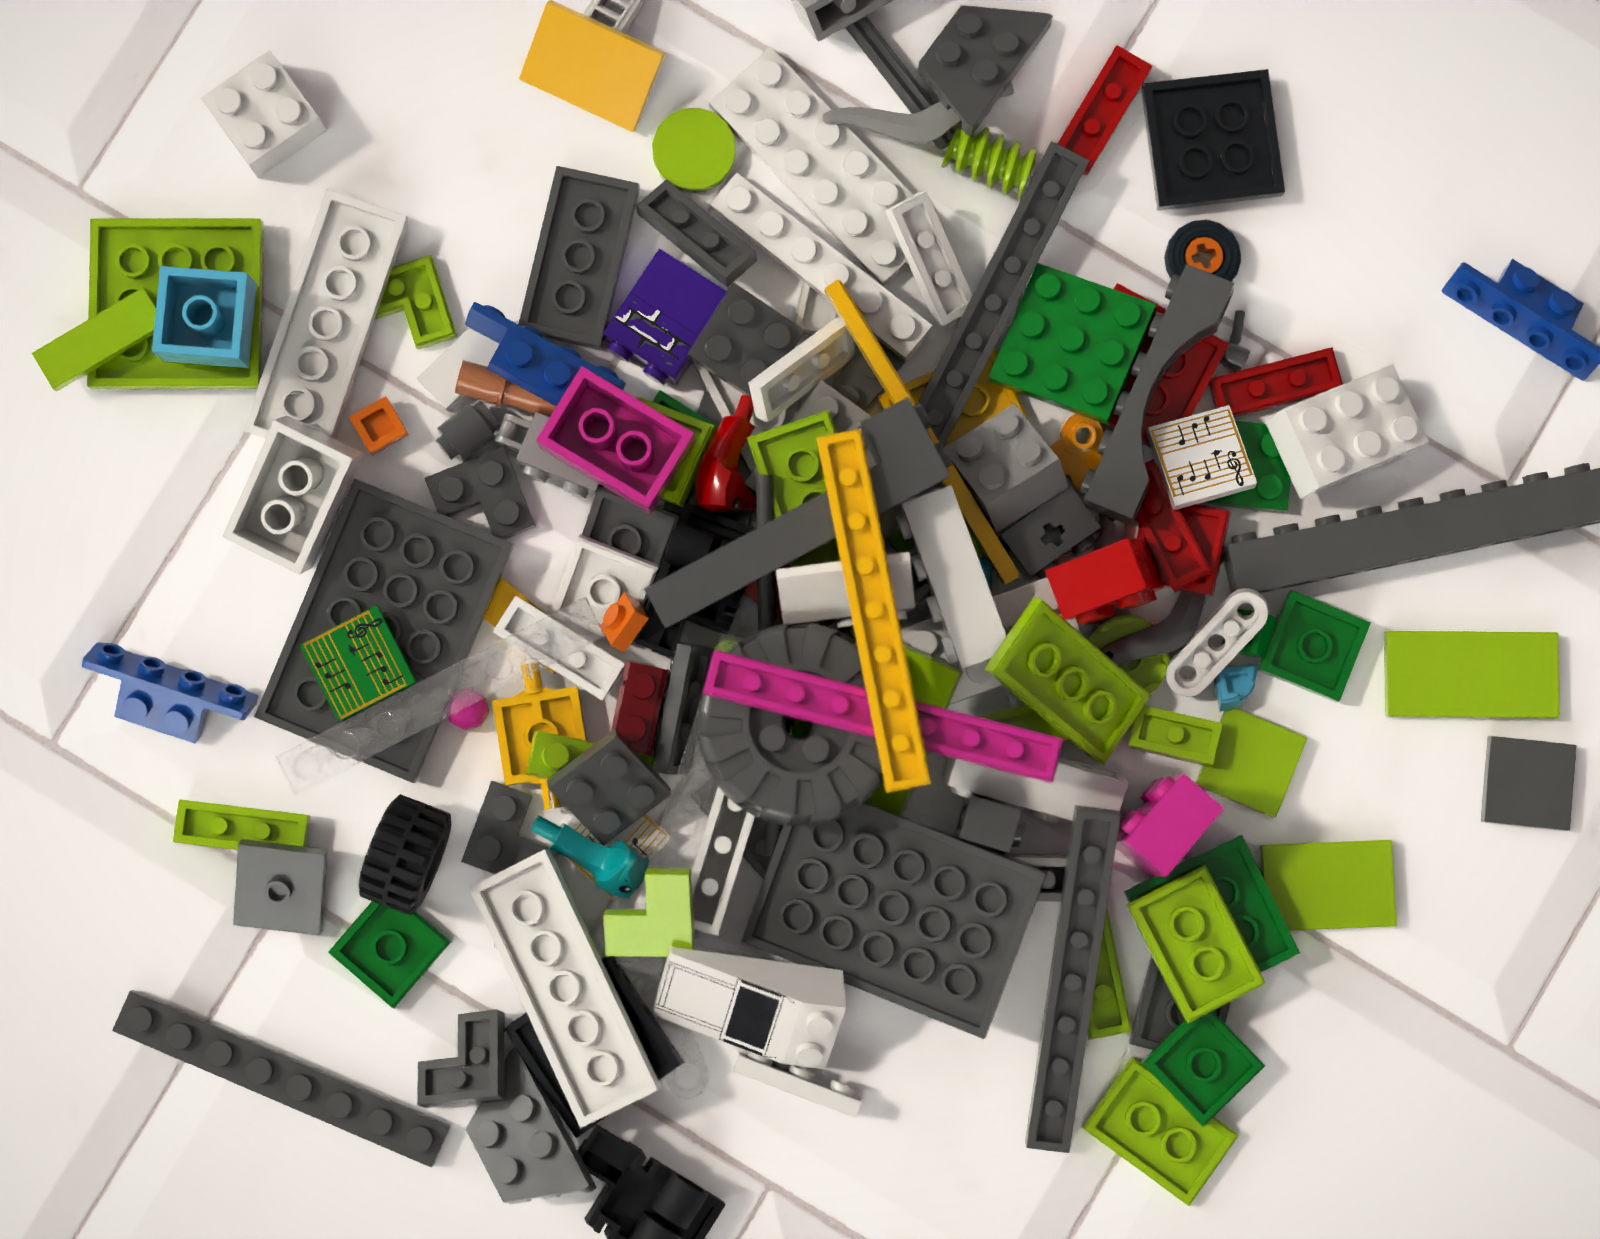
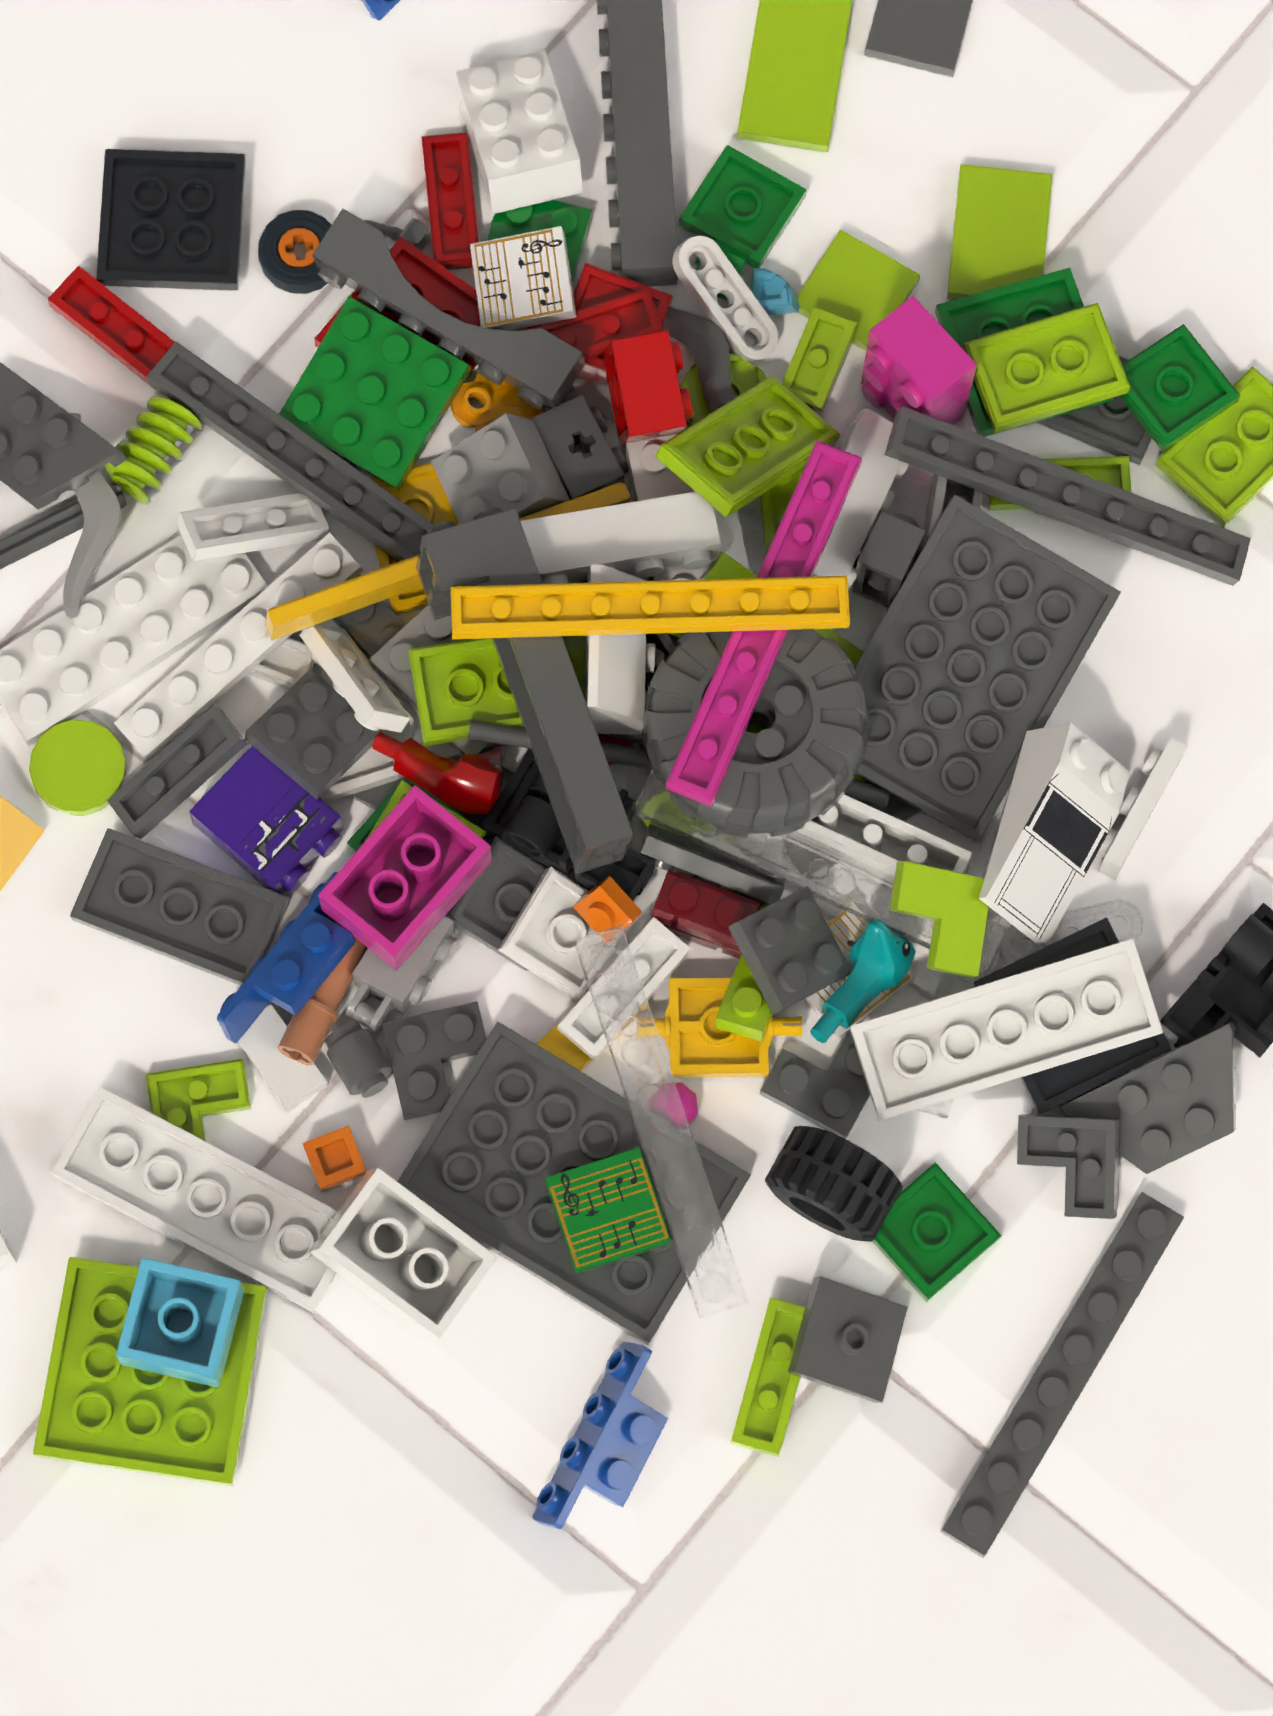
camera: 80 degrees left, 10 degrees down
lime tile [31,287,156,392] -> none

